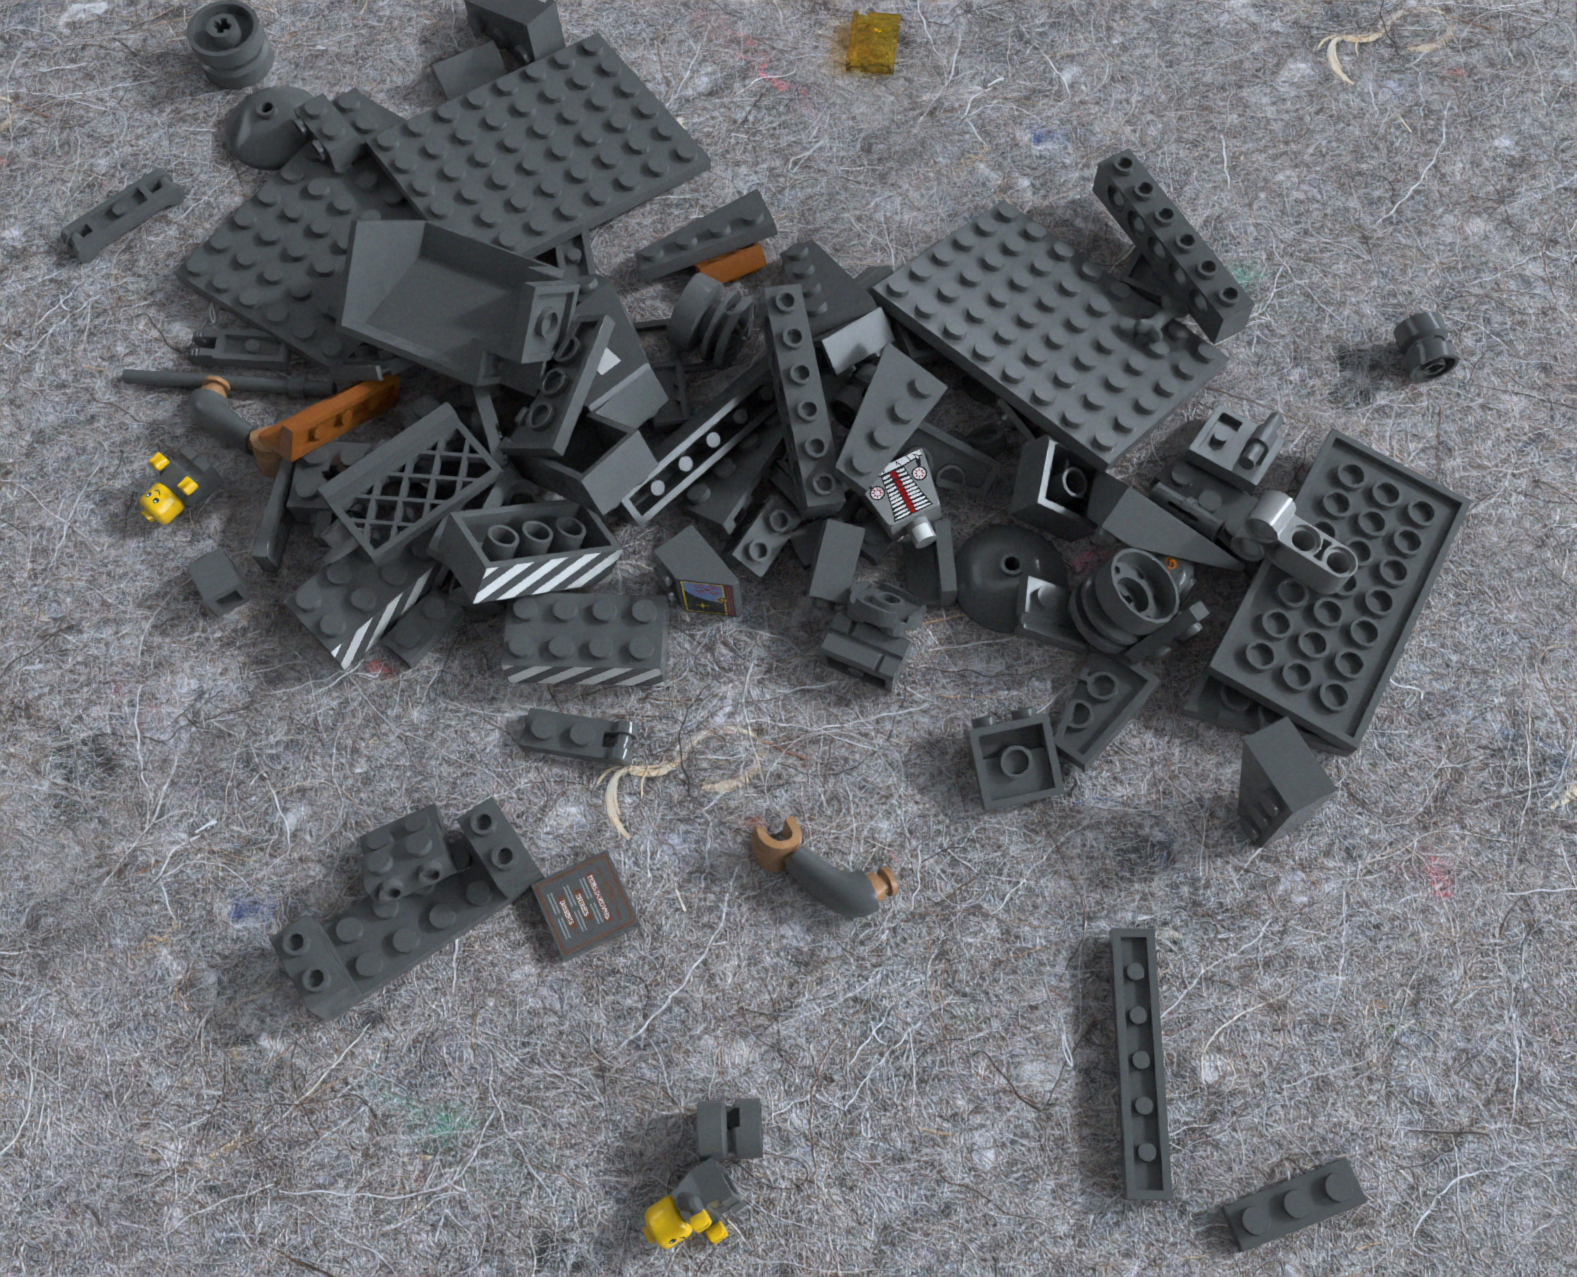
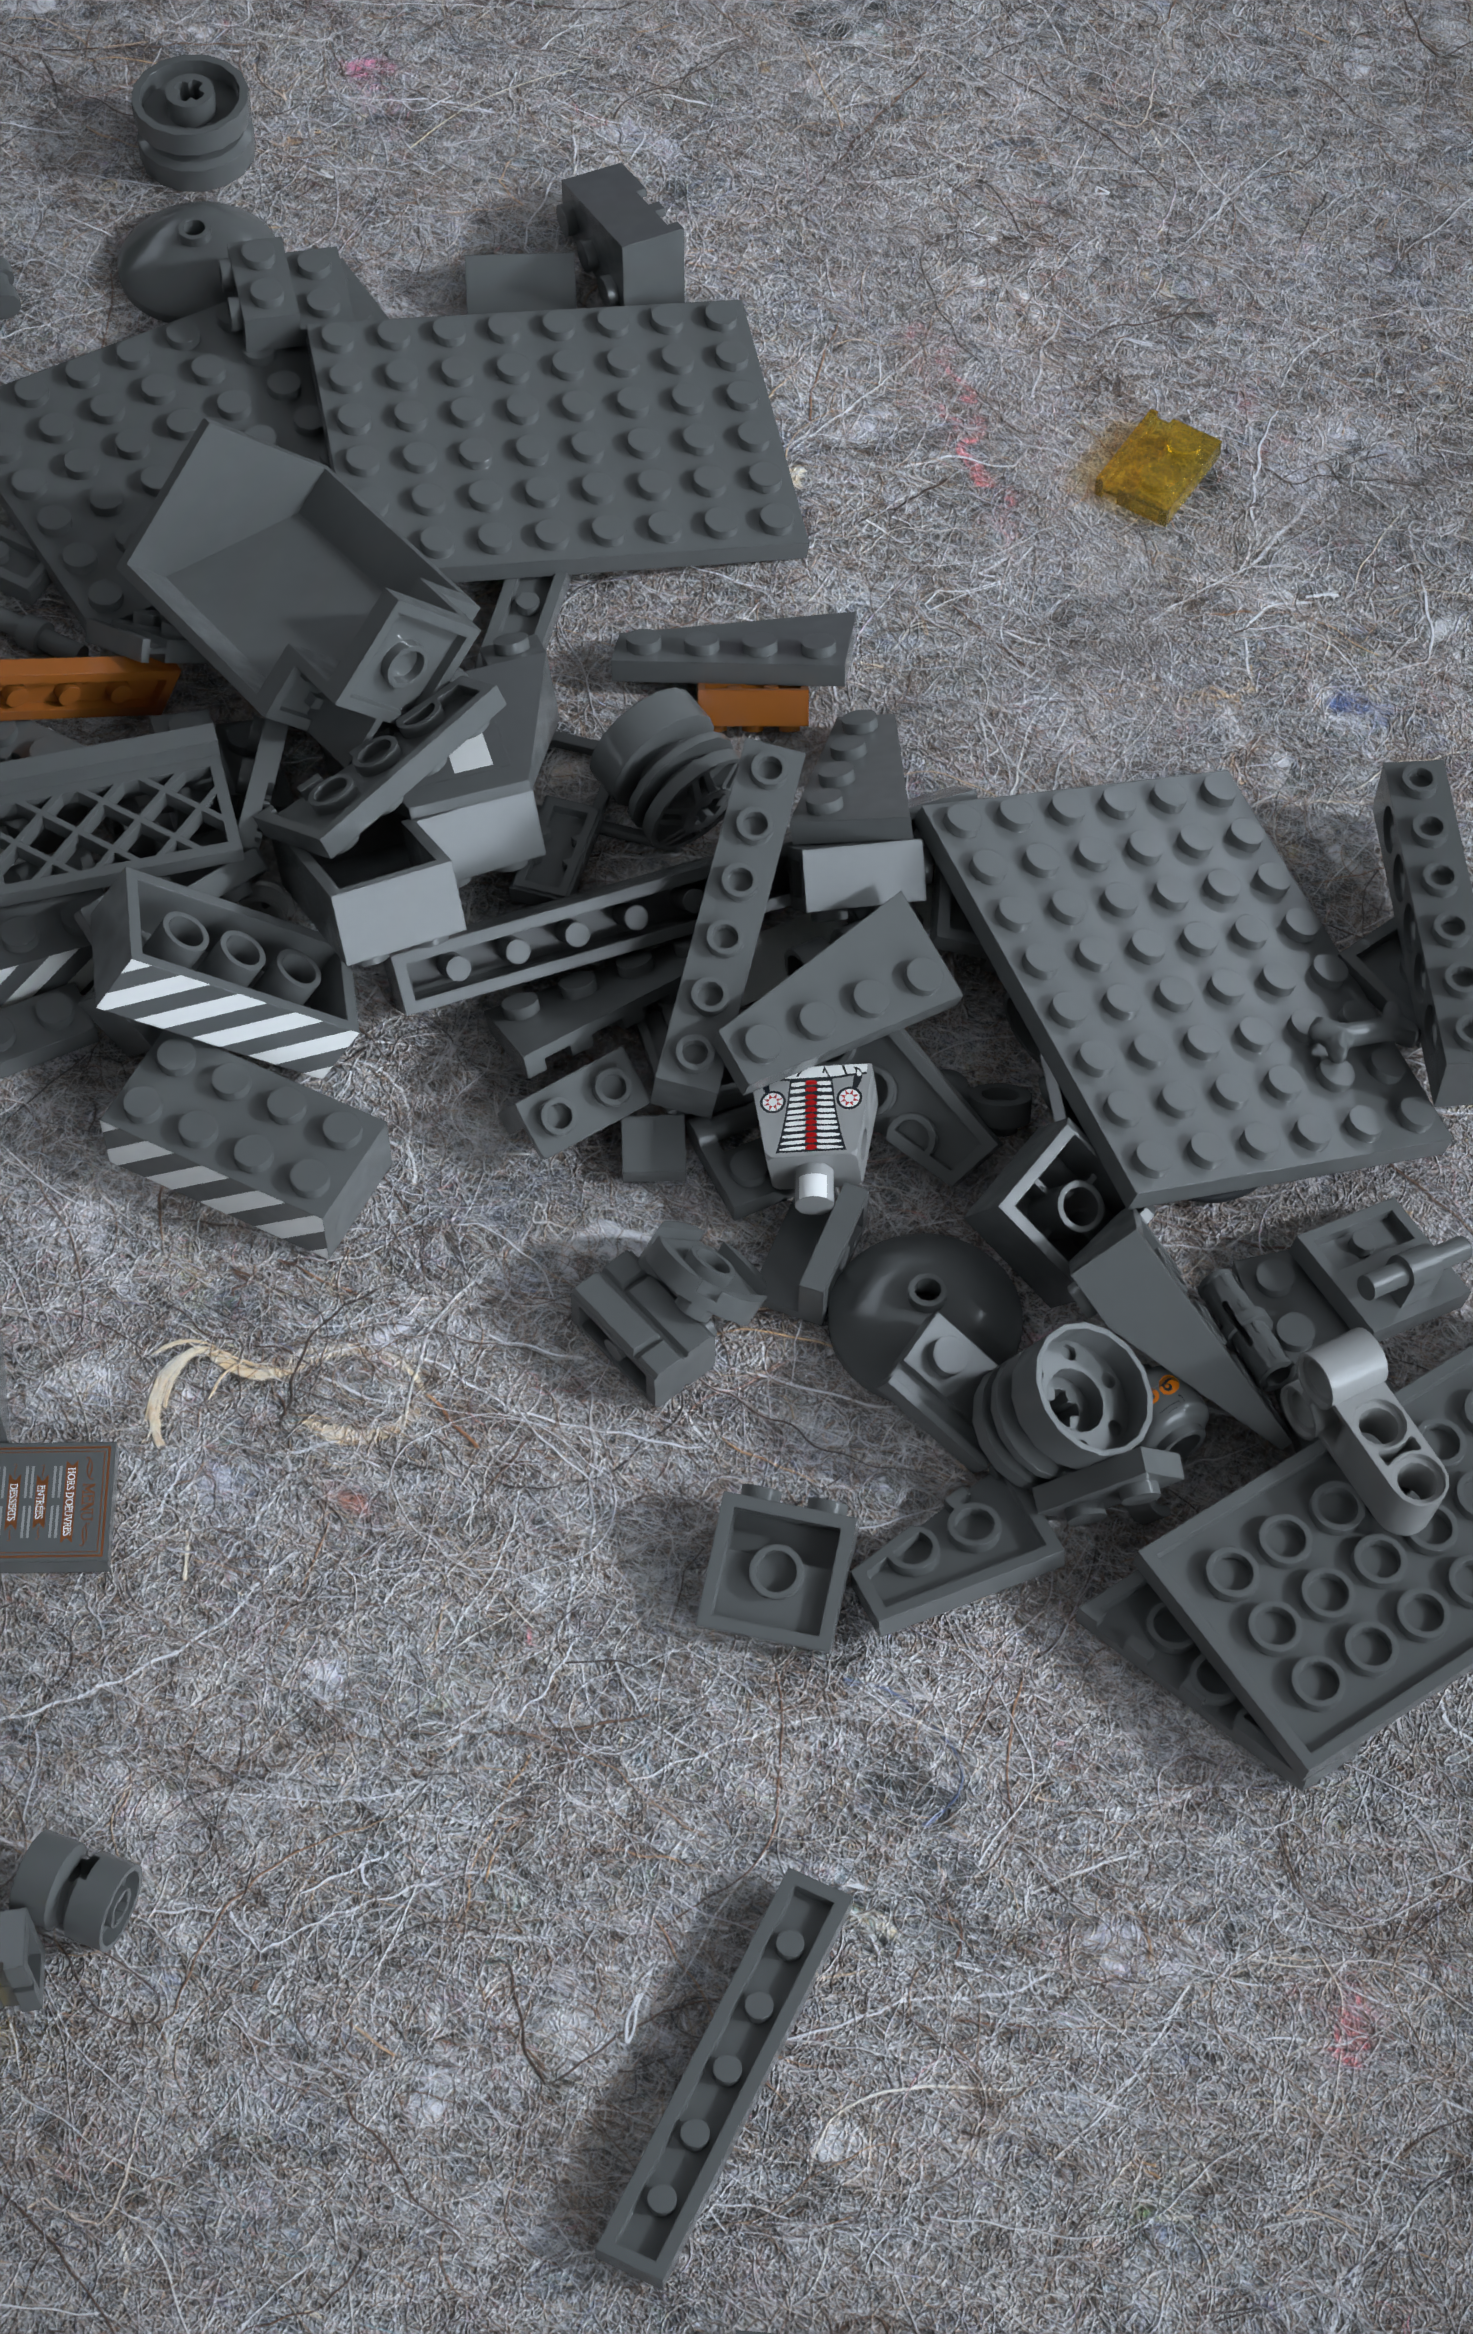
camera: 20 degrees right, 10 degrees down
dark grey plate [520,708,638,766] -> none
dark grey slope [653,524,744,617] -> none
piece [750,815,898,917] -> none
dark grey brick [803,519,865,611] -> none
dark grey wedge [1238,716,1338,848] -> none

